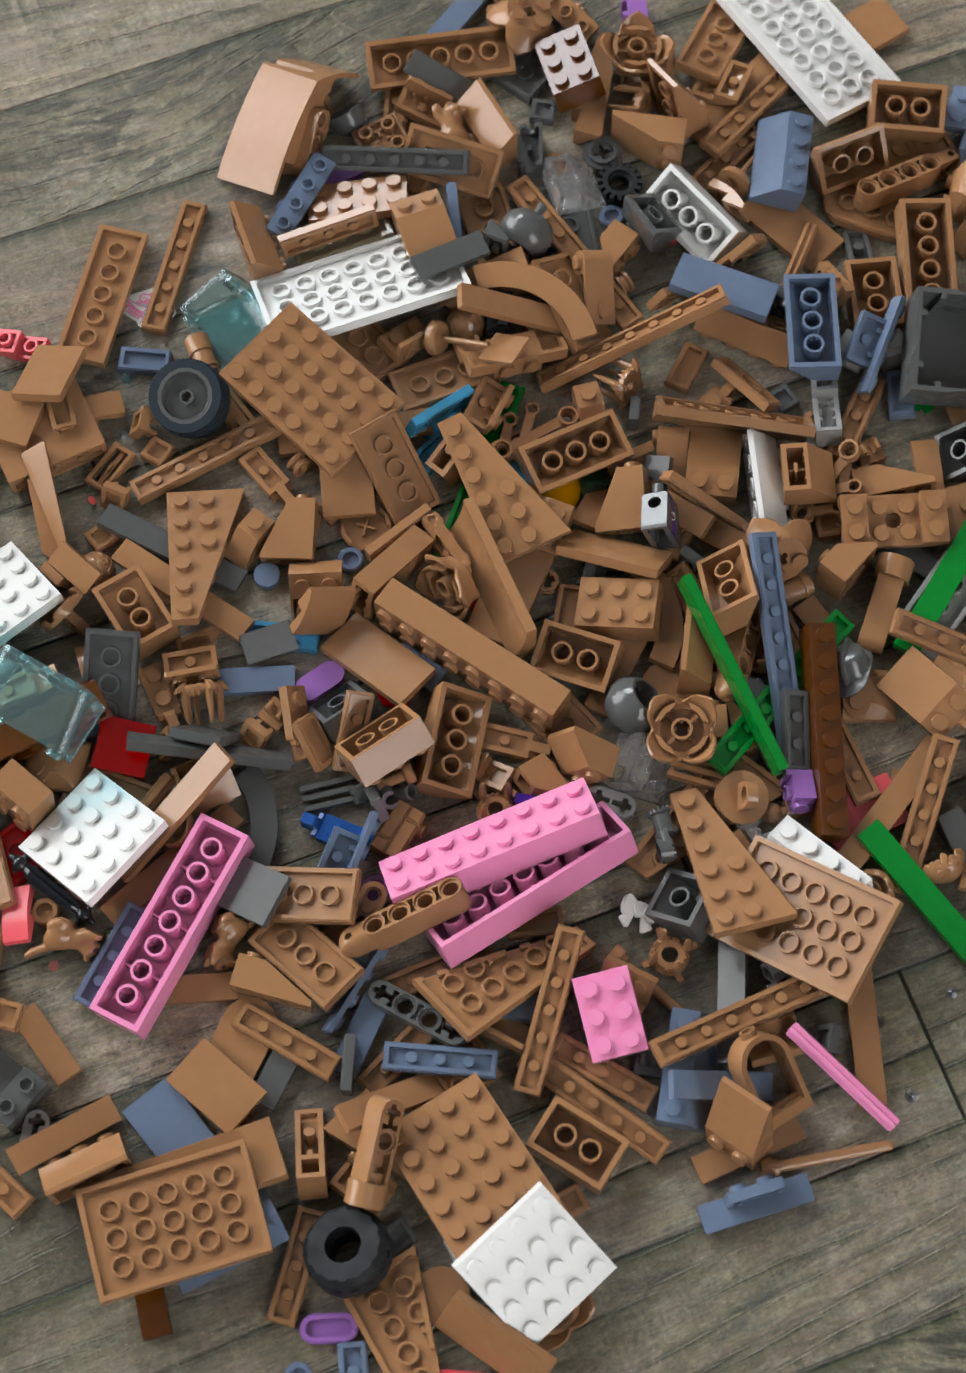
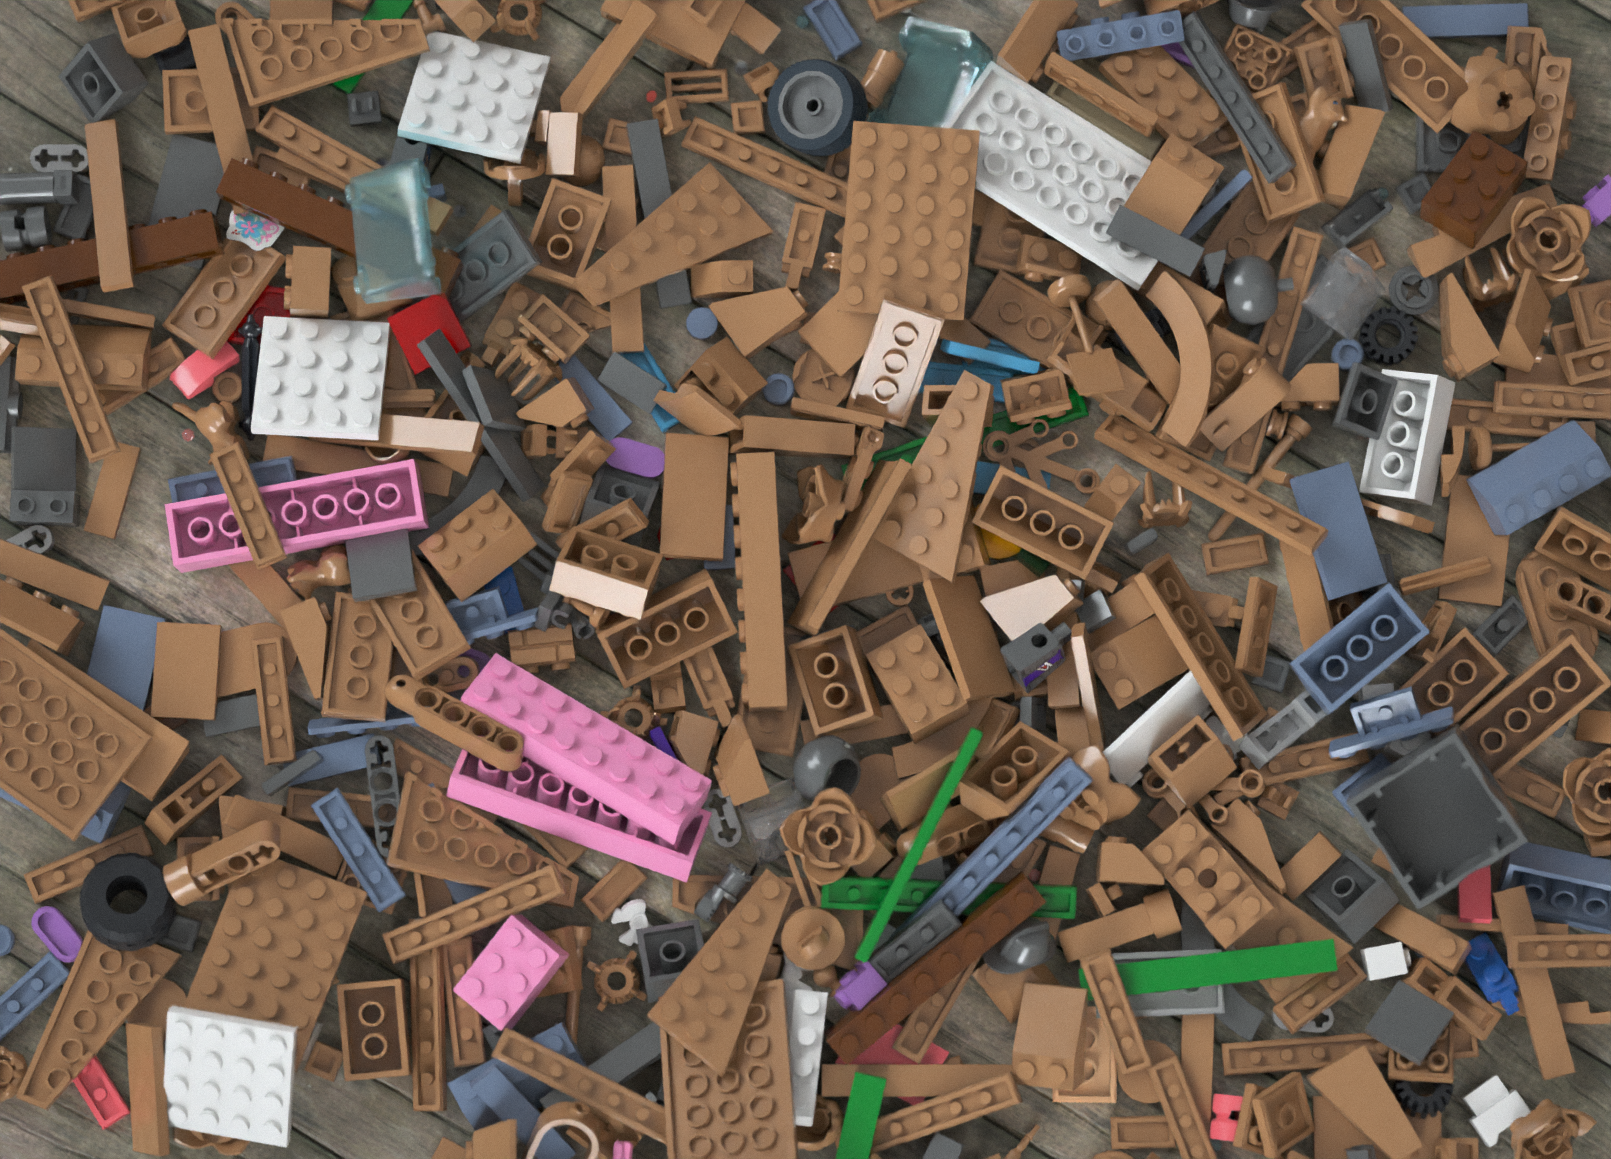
camera: 50 degrees right, 15 degrees up
none -> medium nougat tile [209,442,288,570]
none -> medium nougat brick [418,489,537,602]
none -> medium nougat slope [516,377,595,428]
none -> medium nougat tile [581,859,648,923]
none -> medium nougat tile [1085,882,1124,918]
none -> medium nougat piece [1208,414,1313,542]

